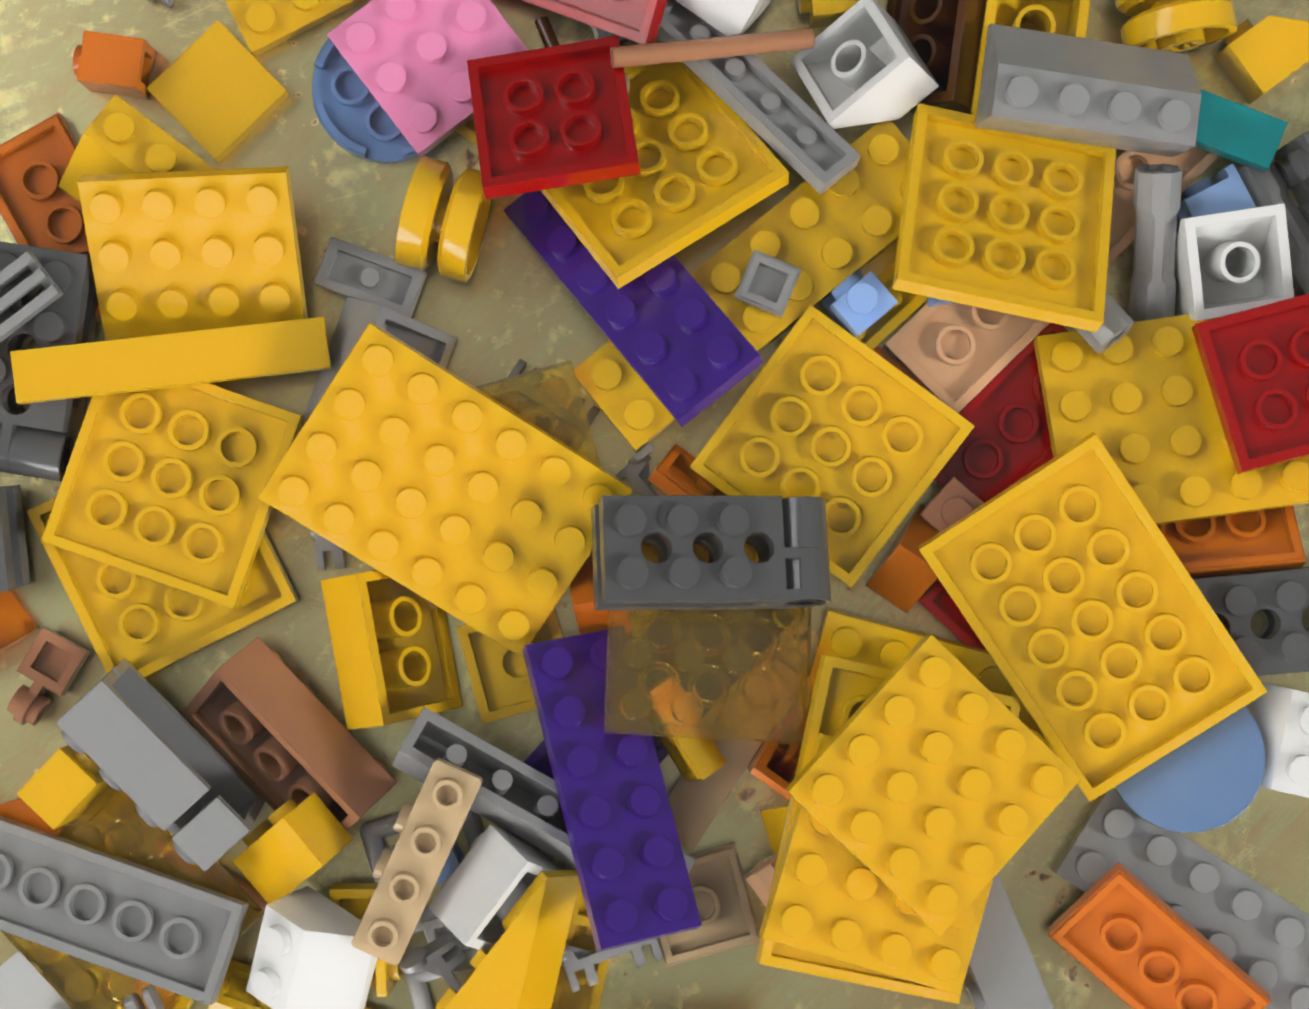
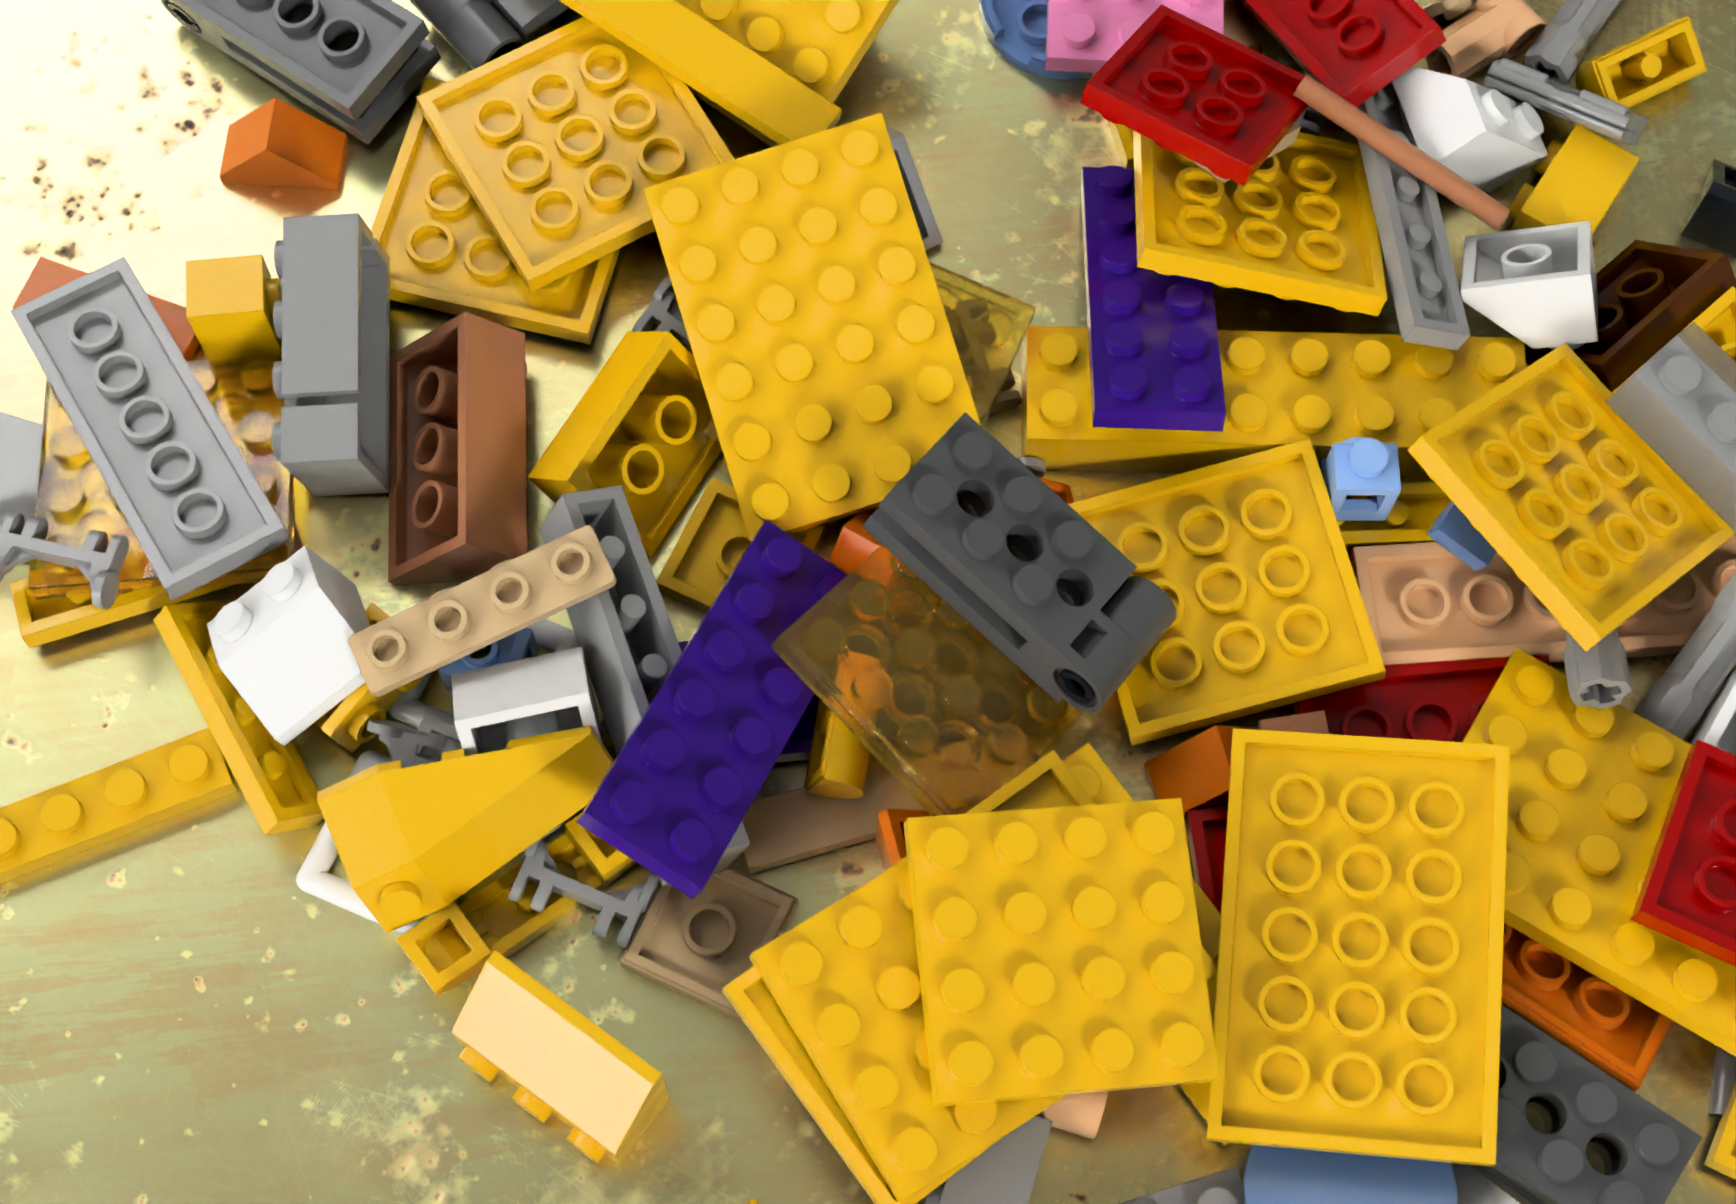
camera: 40 degrees right, 20 degrees down
nougat plate [7,627,91,726] -> none
yellow brick [233,792,354,904] -> none
light grey plate [314,236,427,318] -> none
yellow wheel [395,156,493,283] -> none
light grey tile [734,249,802,319] -> none

